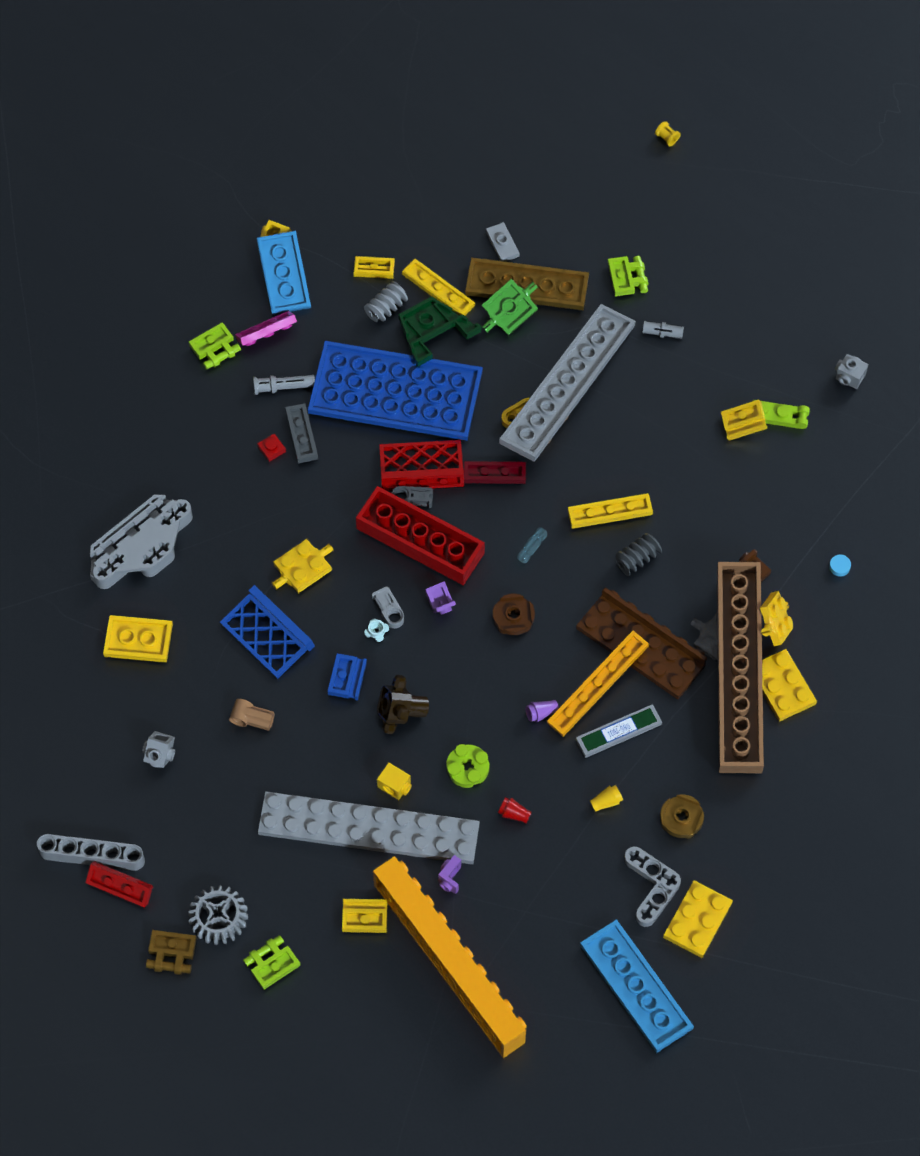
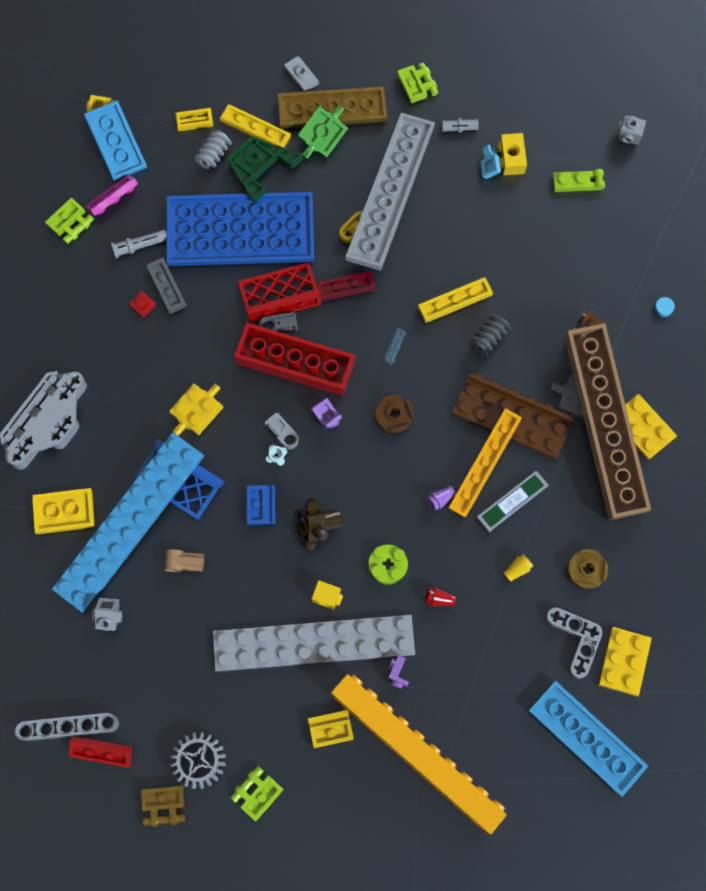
camera: 15 degrees left, 10 degrees up
yellow plate [721,399,768,441] -> none
yellow plate [760,591,793,646] -> none
none -> dark azure plate [52,433,204,613]
none -> medium azure plate [481,145,501,179]
none -> yellow brick [497,133,527,175]

